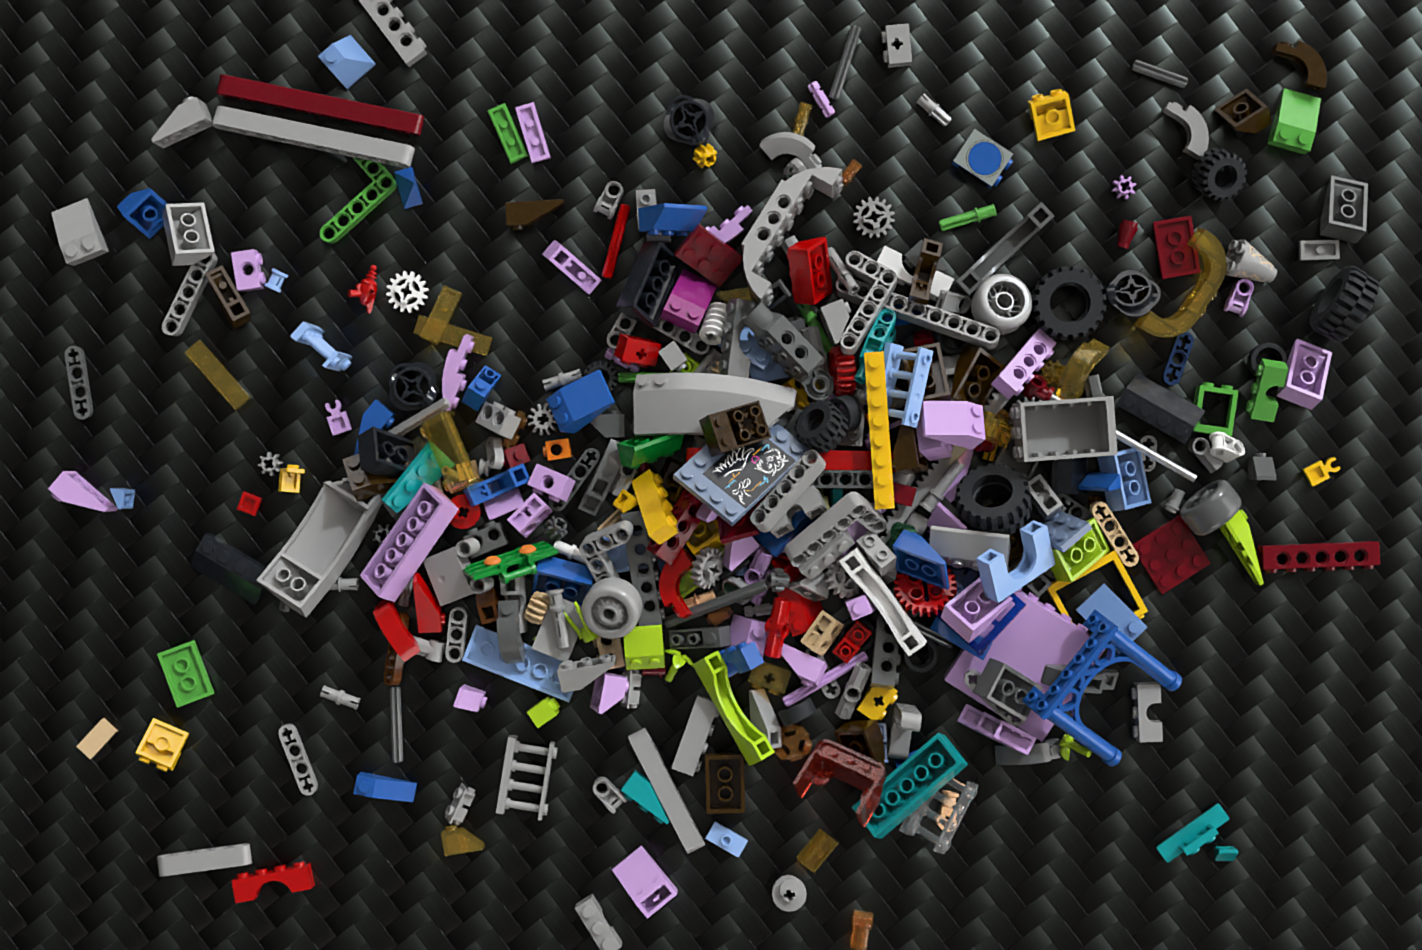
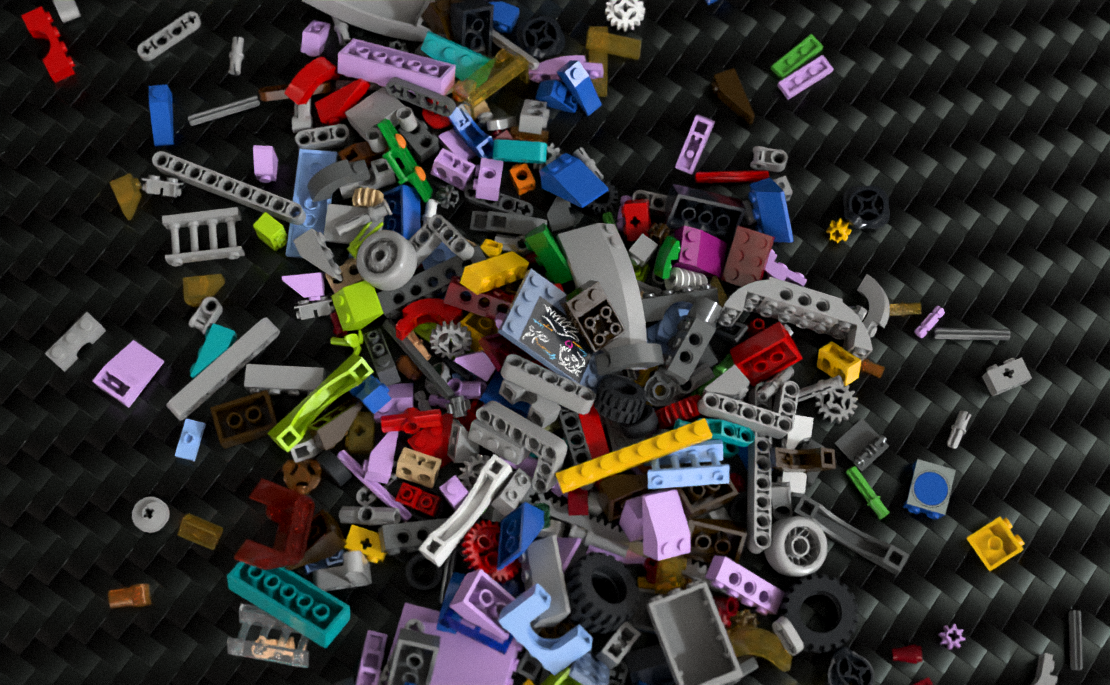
camera: 70 degrees right, 15 degrees down
none -> light grey beam [152,151,306,225]
none -> clear yellow slope [183,274,225,307]
none -> lavender slope [301,20,331,57]
none -> dark brown slope [307,396,364,450]
none -> dark grey beam [386,77,456,117]
none -> teal beam [492,139,547,164]
none -> blue slope [556,60,602,116]
none -> dark grey arch [595,343,664,376]
none -> dark brown gear [646,222,671,246]
none -> green slope [654,236,680,279]
none -> red cone [747,318,765,337]
none -> light grey beam [772,617,804,656]
none -> light grey pin [787,375,844,402]
none -> yellow brick [817,341,861,386]
none -> dark grey hinge [834,418,889,472]

